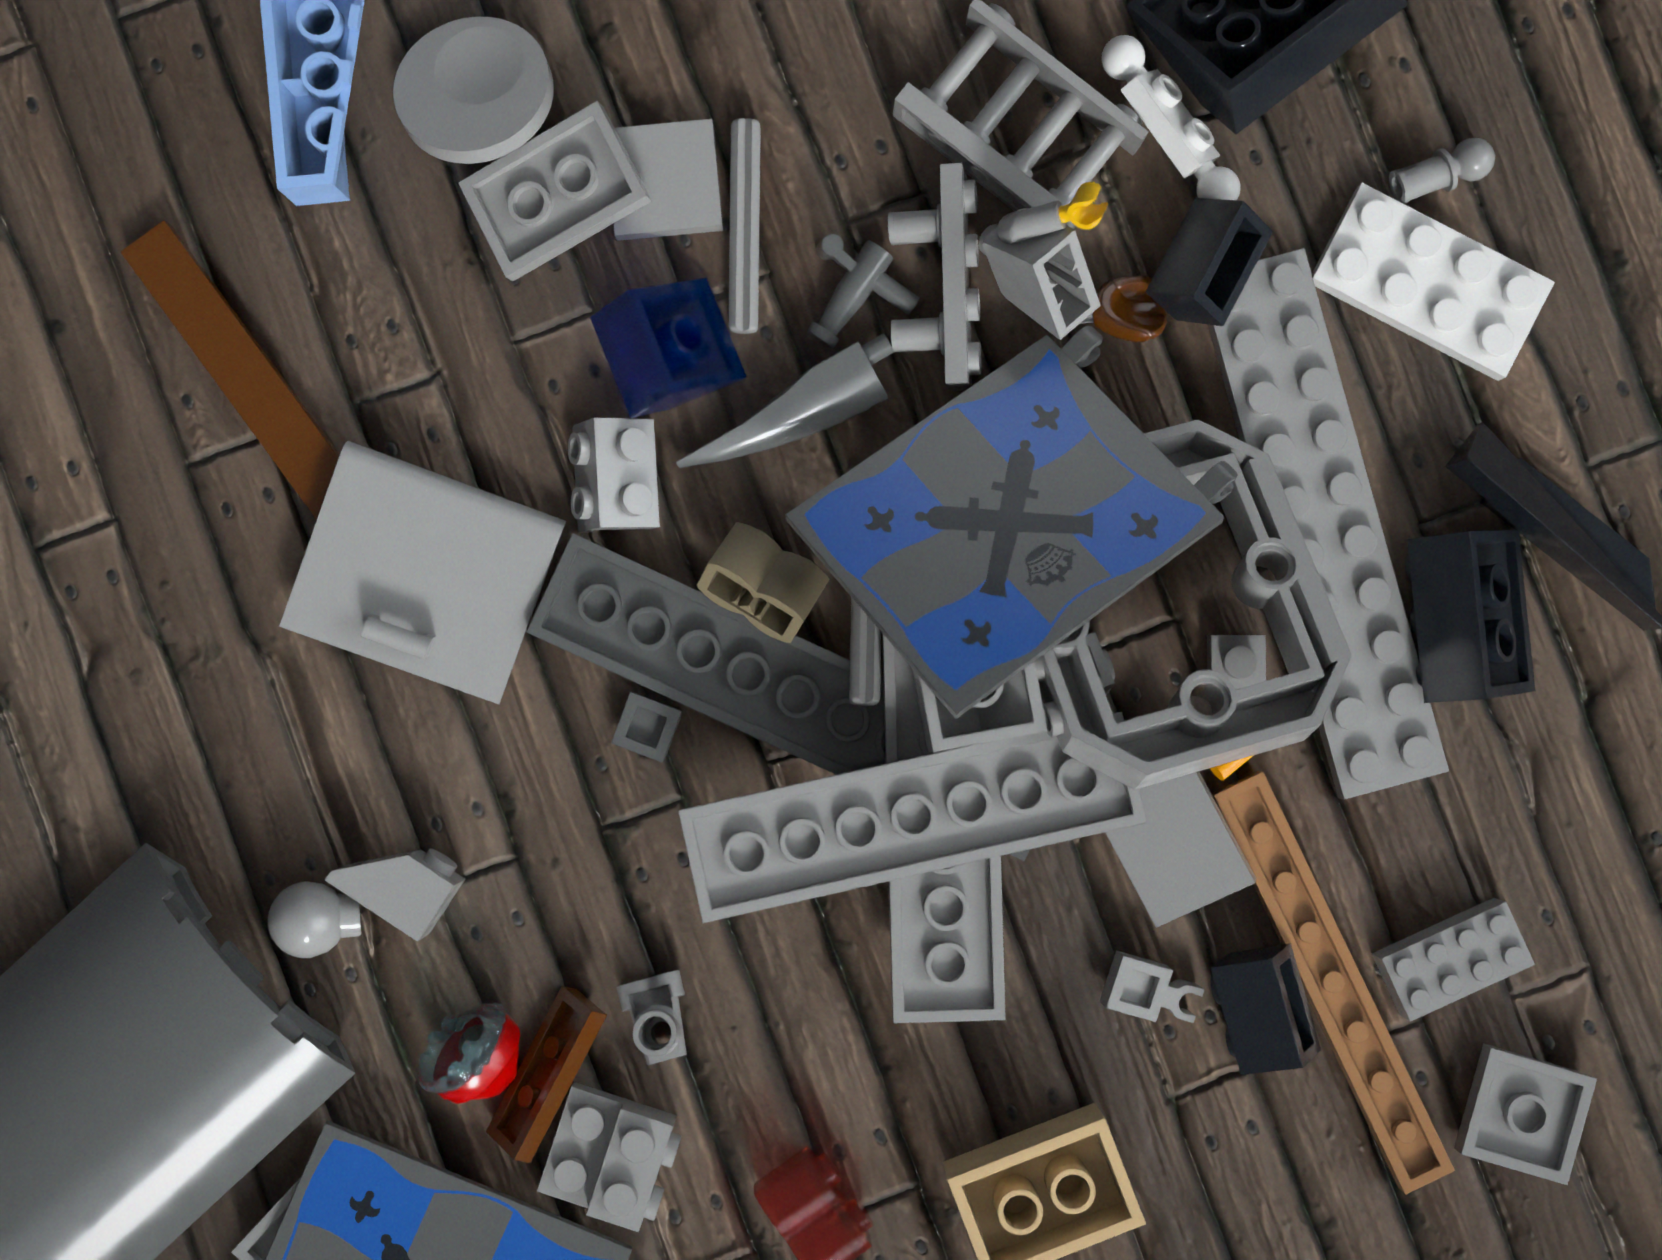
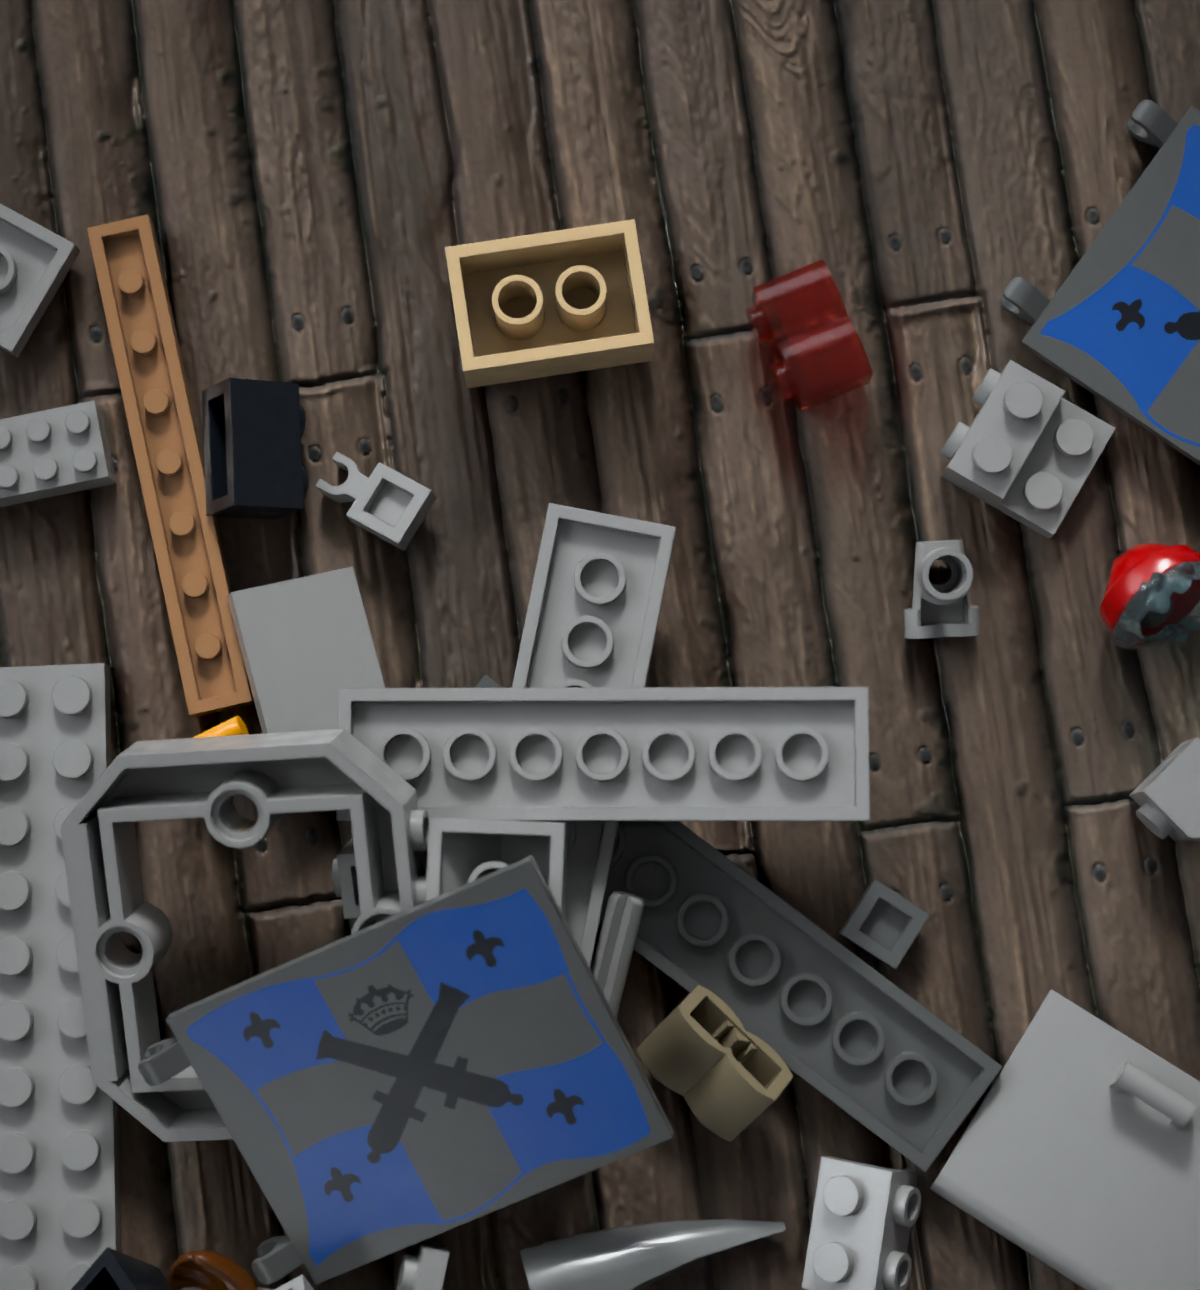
camera: 165 degrees left, 5 degrees down
reddish brown plate [486,986,607,1163] -> none
light grey plate [1207,635,1266,690] -> none

